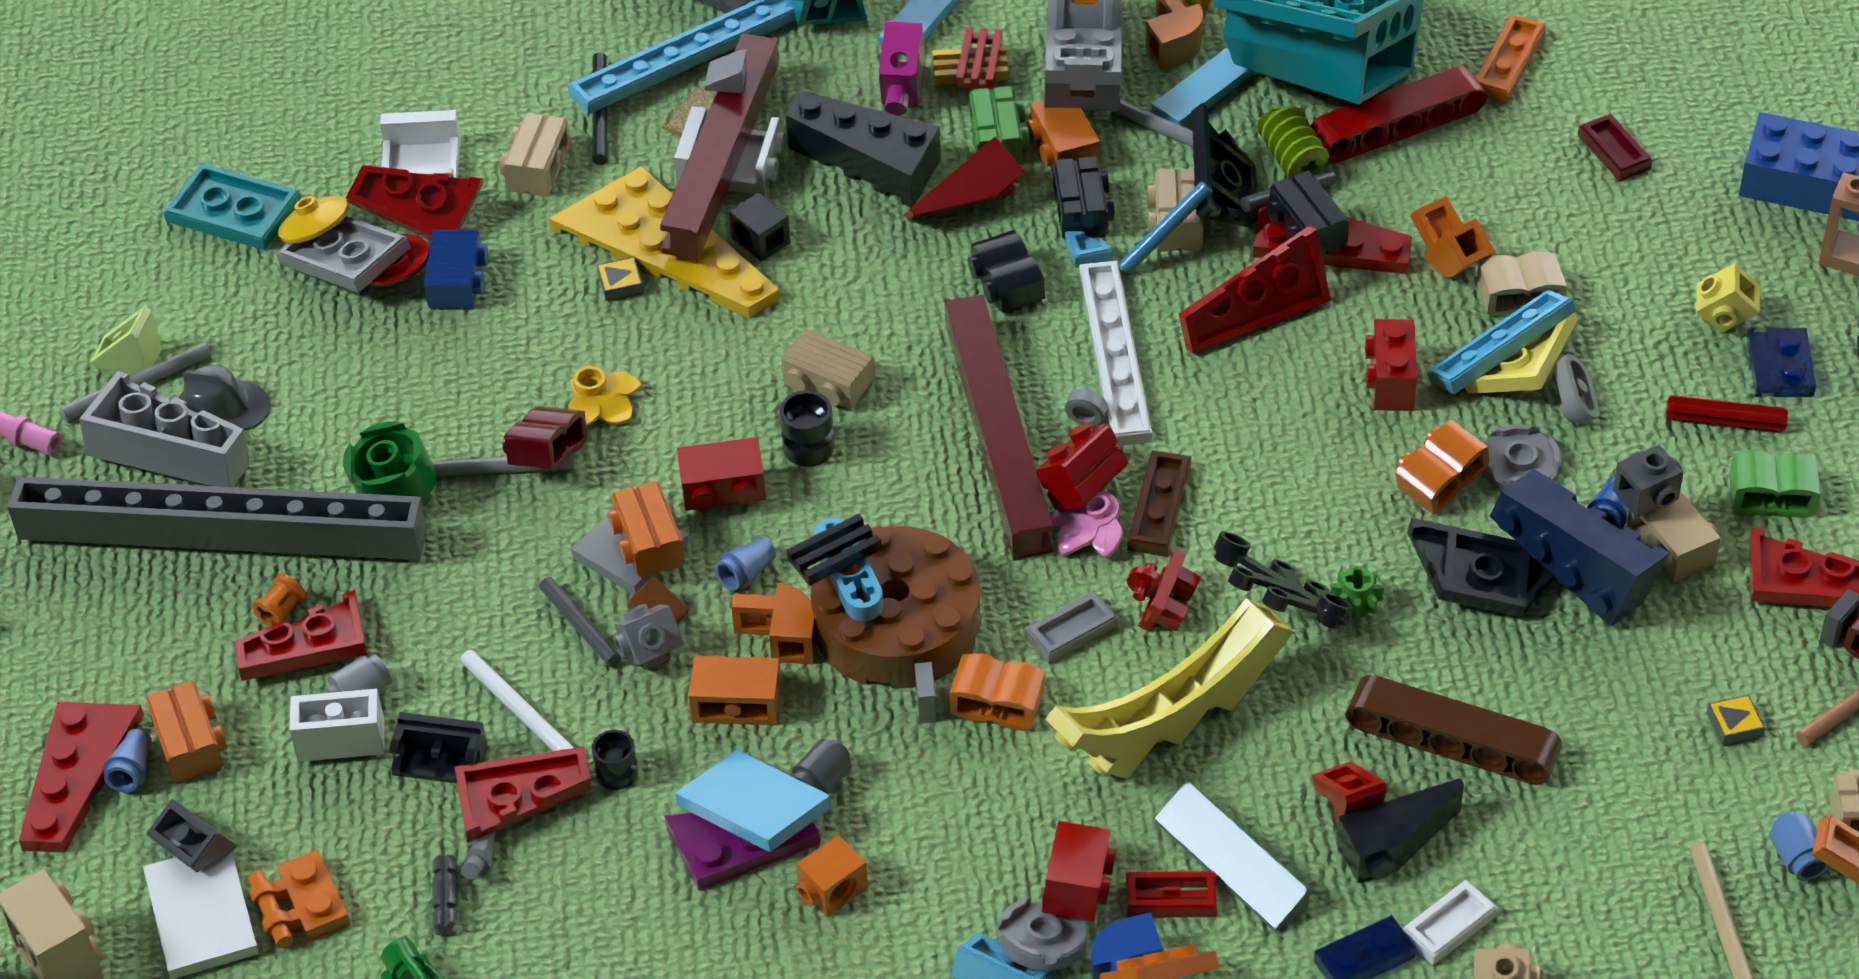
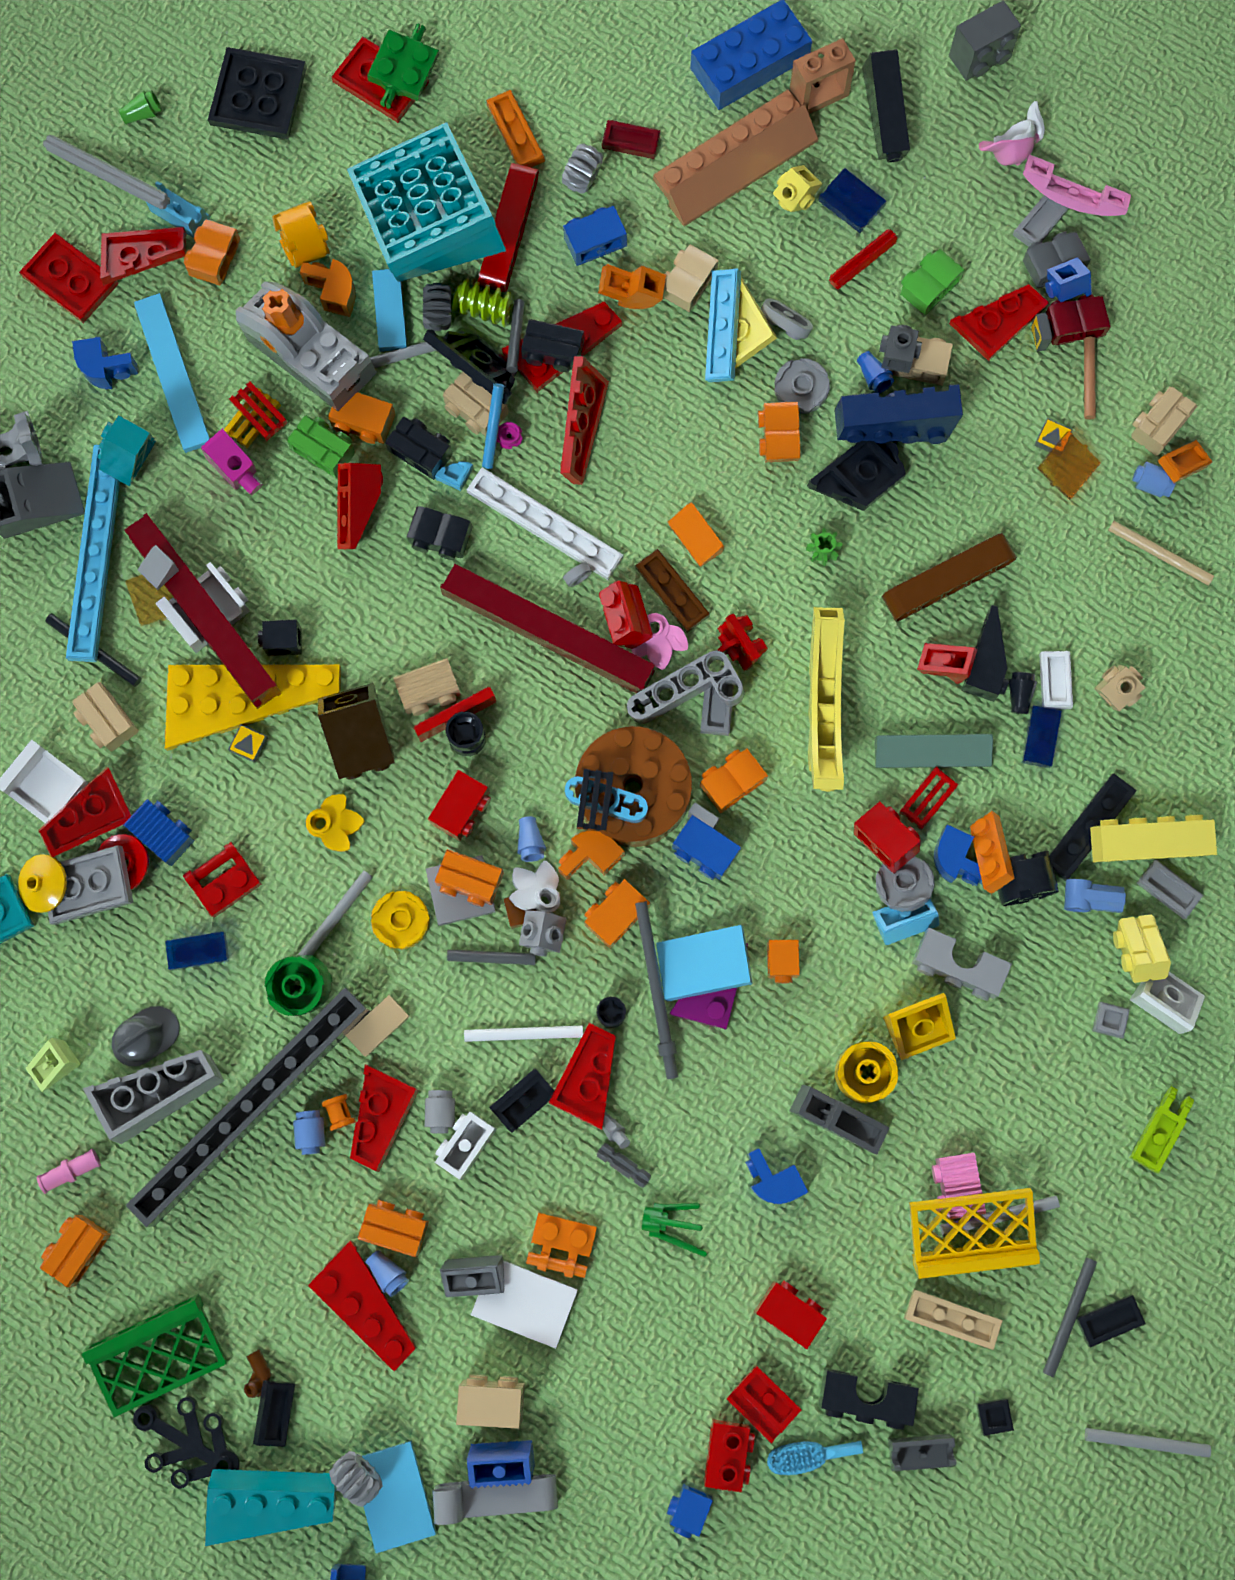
camera: 50 degrees left, 30 degrees up
light grey bar [60,343,211,422] -> none
dark red brick [503,406,587,470] -> none
black wedge [786,90,941,208] -> none
dark grey brick [792,739,852,794] -> none
black plant [1213,531,1353,629] -> none
red brick [1365,319,1417,411] -> none
none -> clear blue plate [165,931,229,971]
none -> red plate [183,841,262,918]
none -> medium blue brick [293,1110,325,1155]
none -> dark brown slope [318,683,395,780]
none -> tan tile [345,995,410,1058]
none -> yellow tile [371,891,430,950]
none -> red tile [413,687,497,742]
none -> dark grey gear [423,283,452,331]
none -> dark pink plate [497,422,523,449]
none -> white plate [509,861,560,913]
none -> light grey gear [562,144,603,194]
none -> blue brick [563,206,627,266]
none -> light grey beam [627,651,745,724]
none -> dark grey bar [635,901,678,1079]
none -> nougat slope [653,90,818,227]
none -> orange slope [668,502,724,567]
none -> blue brick [672,815,741,880]
none -> black cone [1009,672,1037,714]
none -> clear orange piece [1037,431,1101,500]

